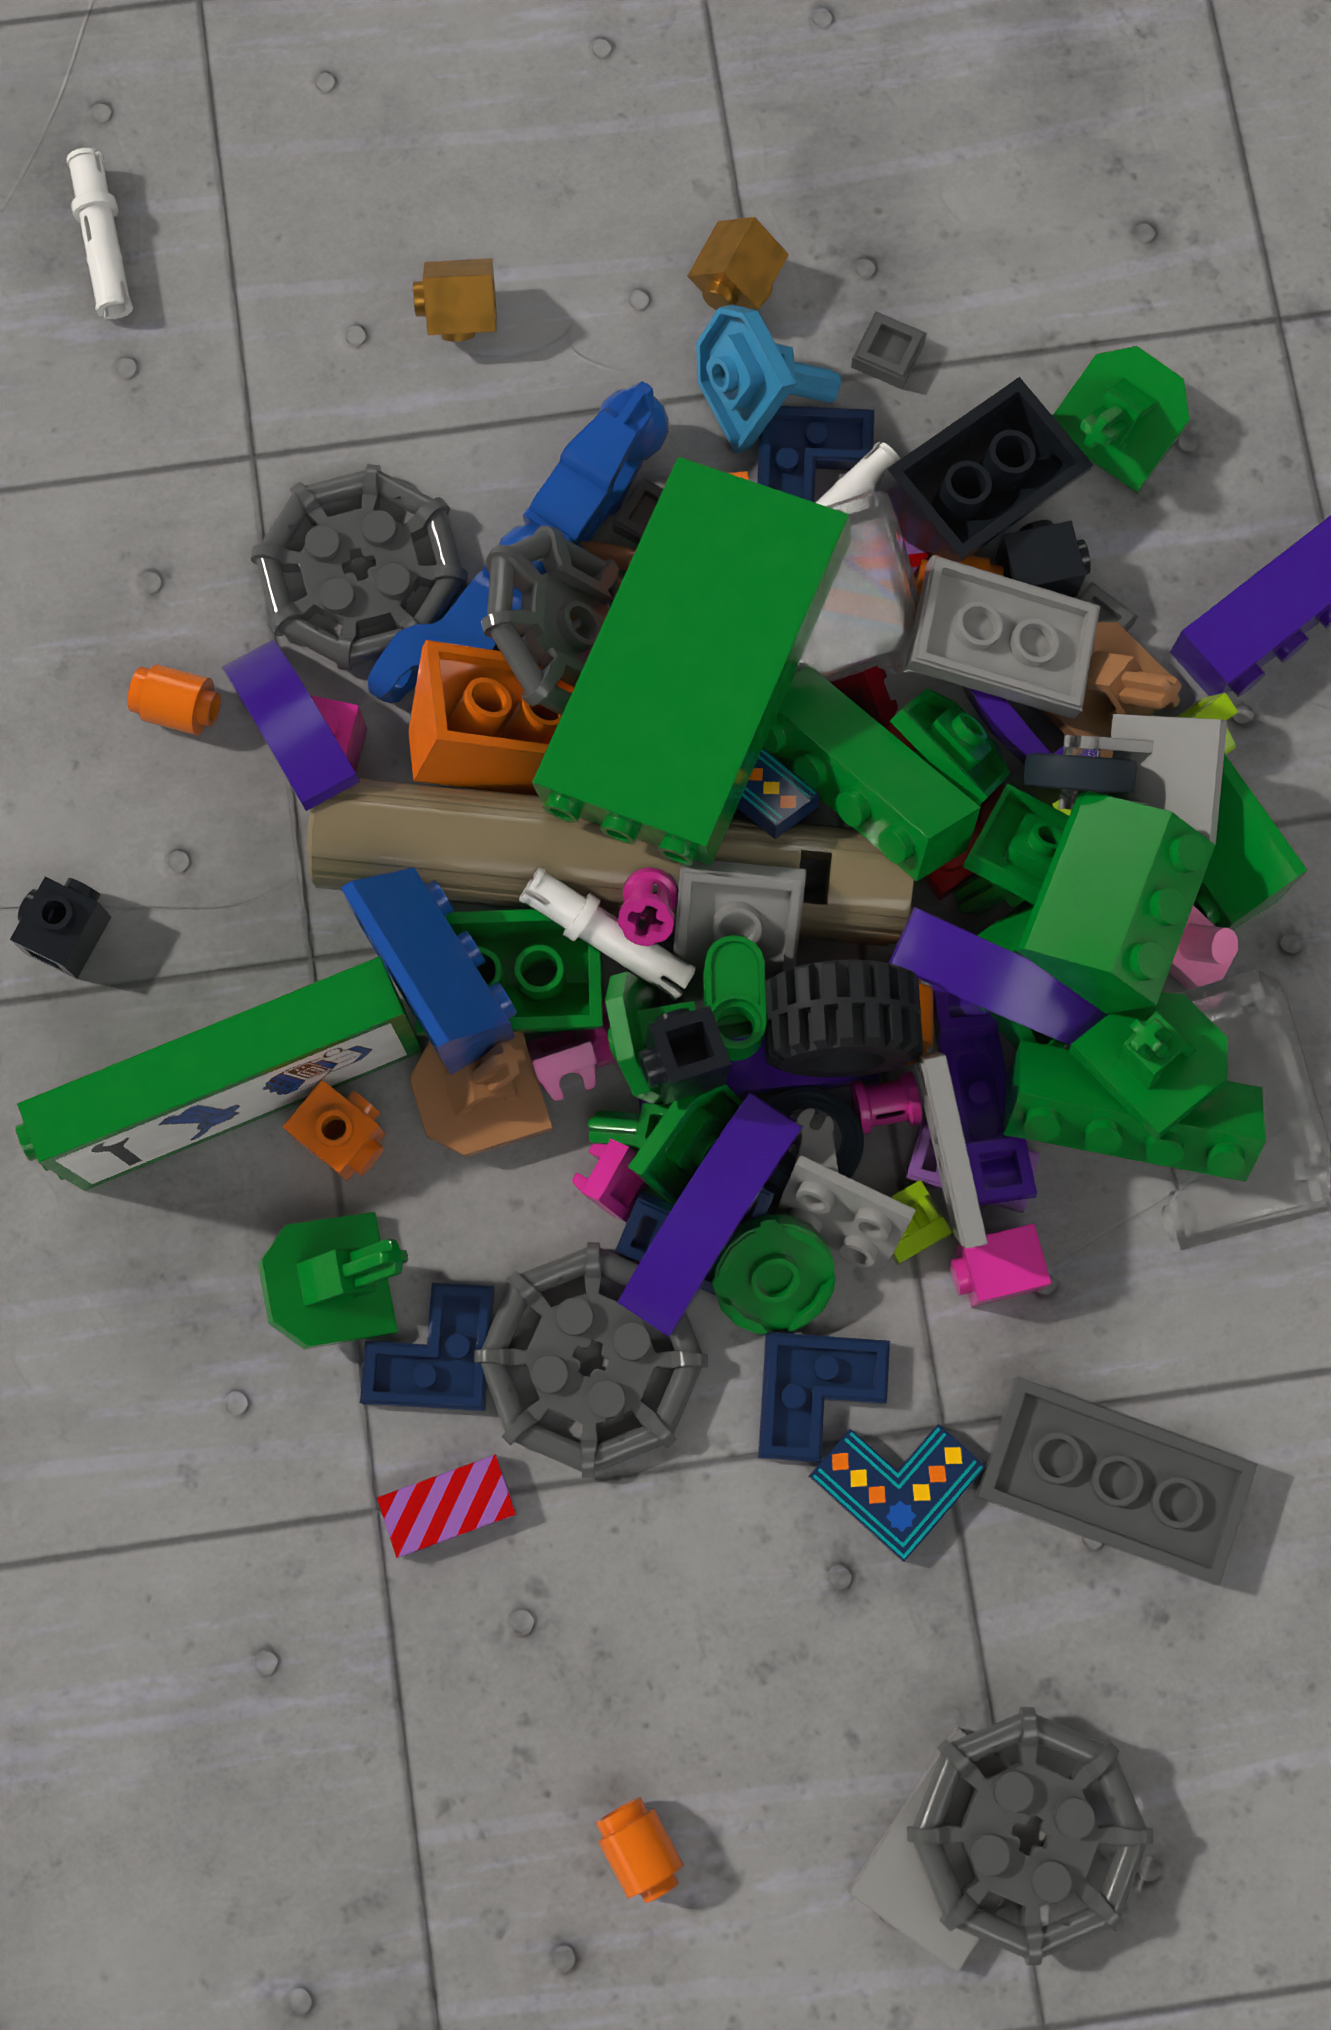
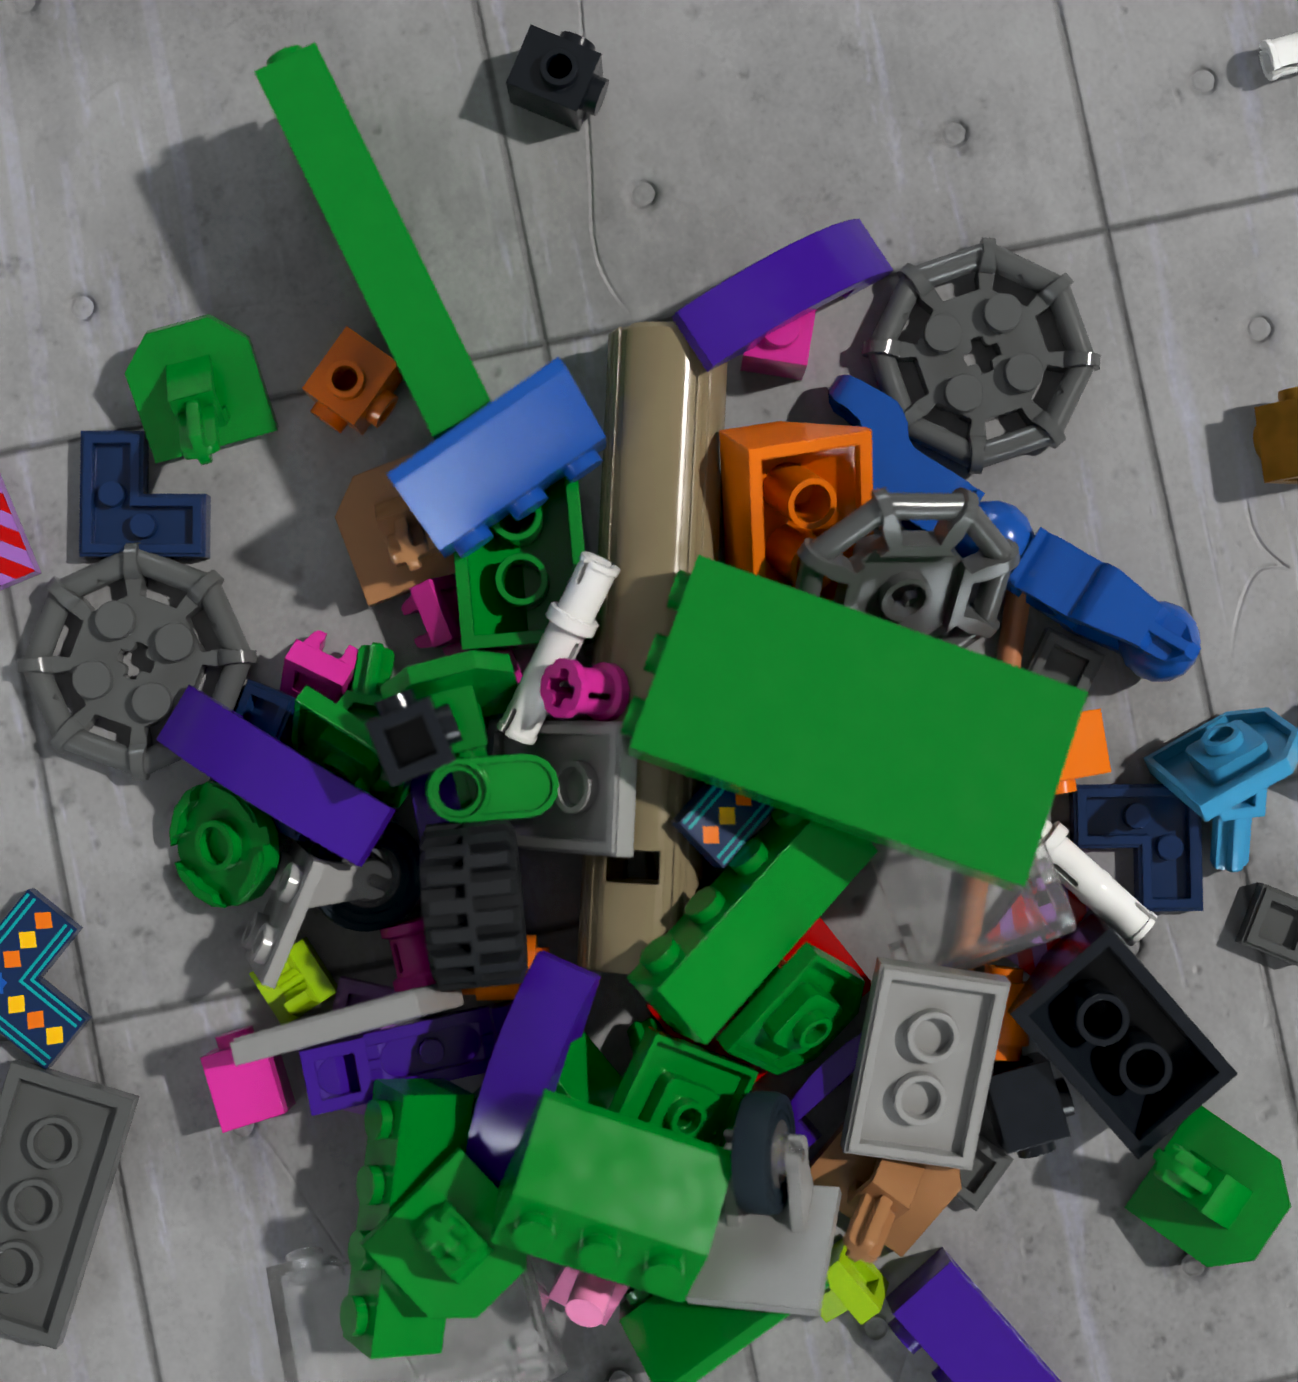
camera: 90 degrees right, 10 degrees up
orange brick [127,664,221,735] -> none
dark blue tile [758,1332,890,1463] -> none
dark red tile [829,665,898,727] -> none

